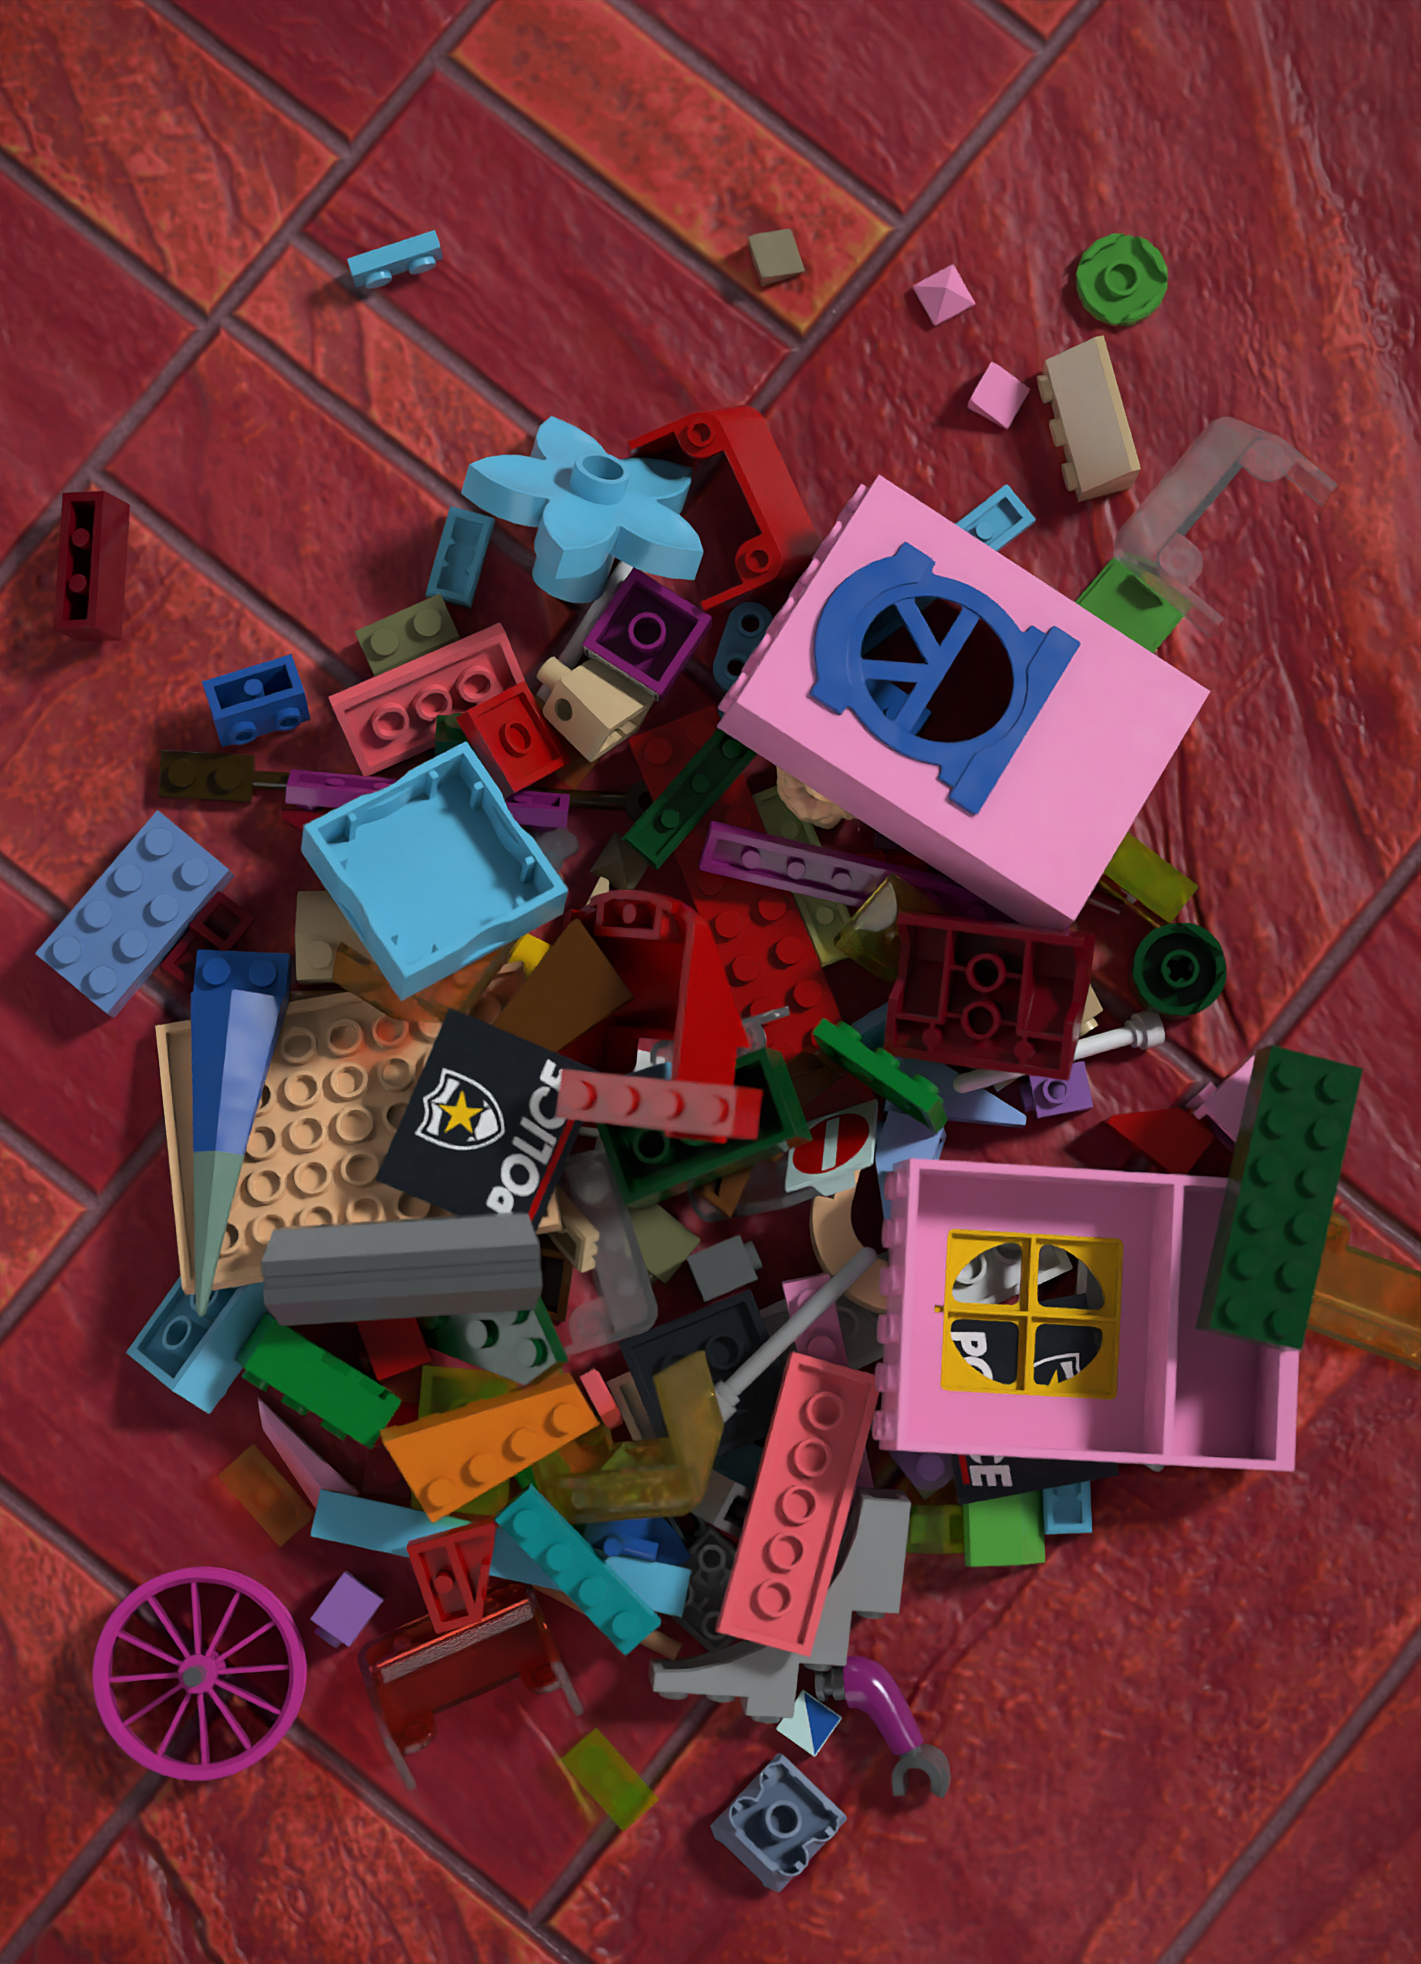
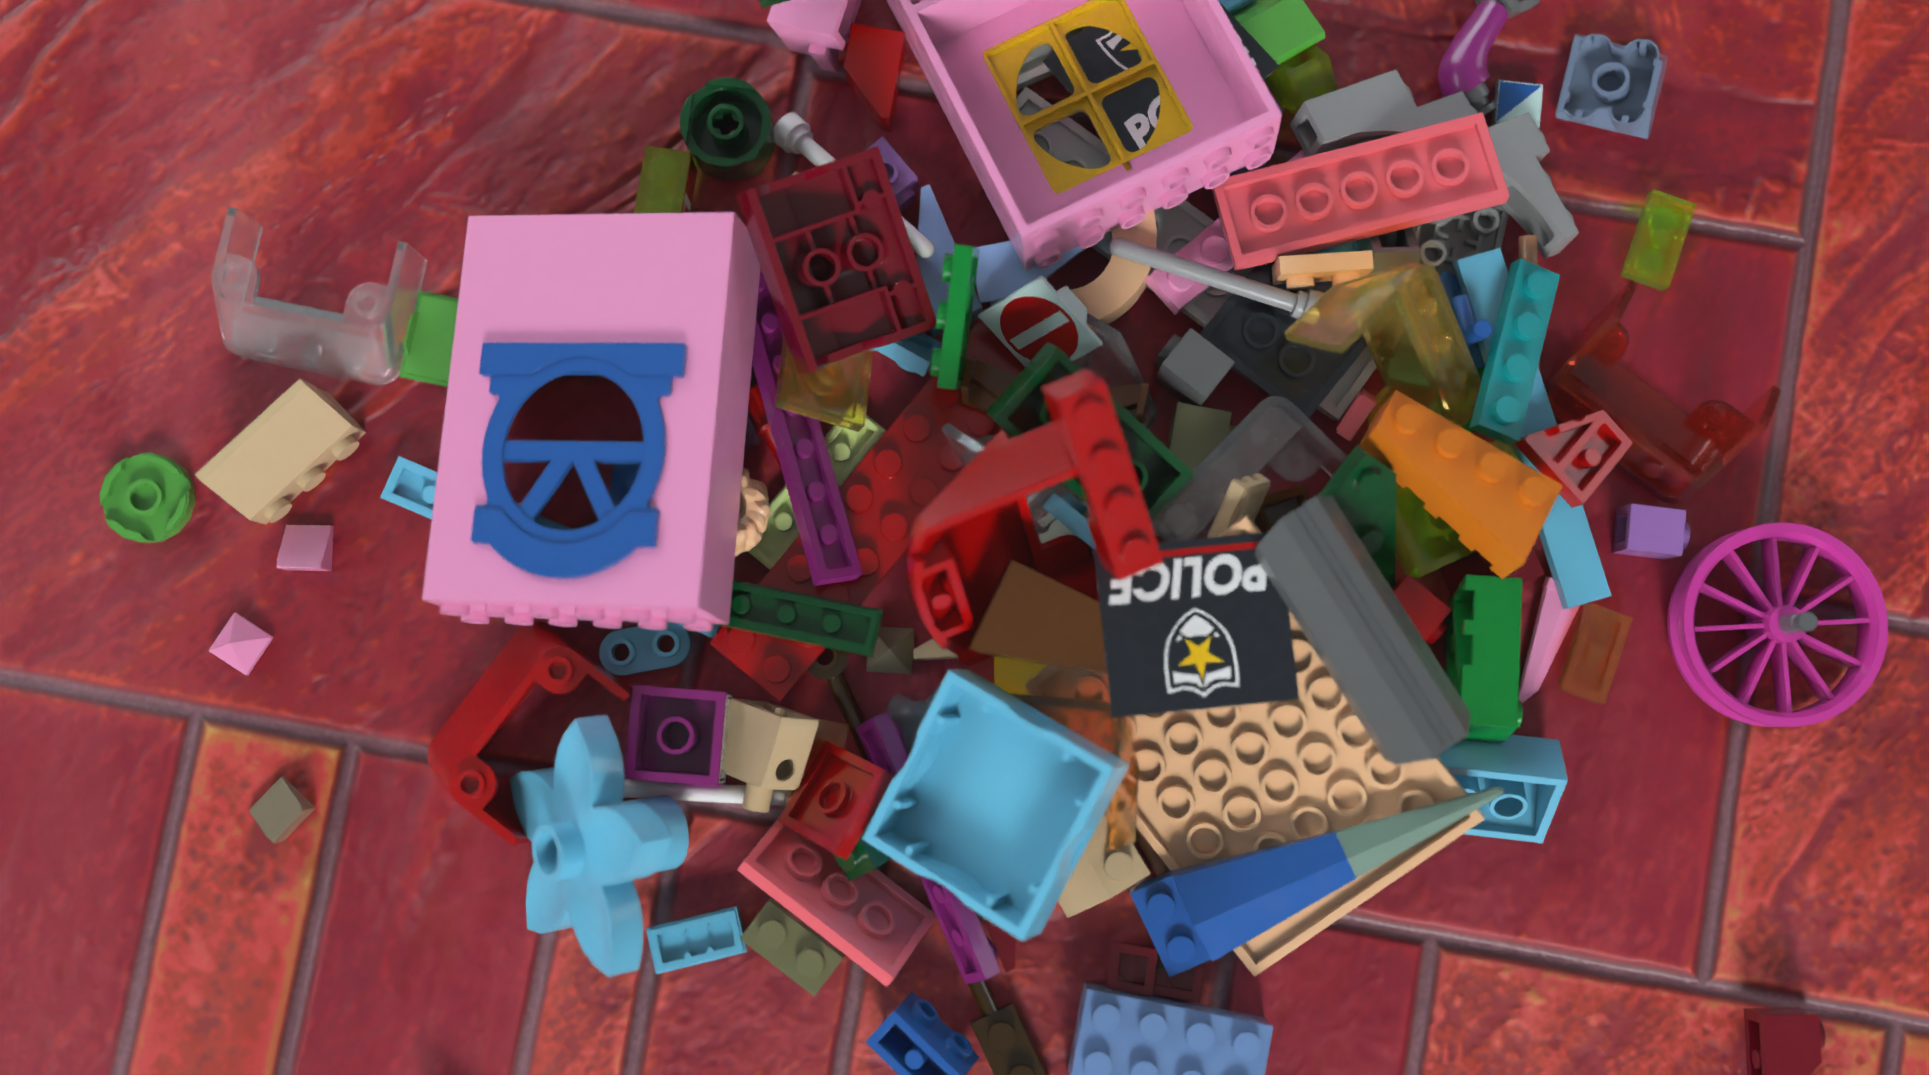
camera: 115 degrees left, 0 degrees up
none -> light nougat plate [1272,250,1374,291]

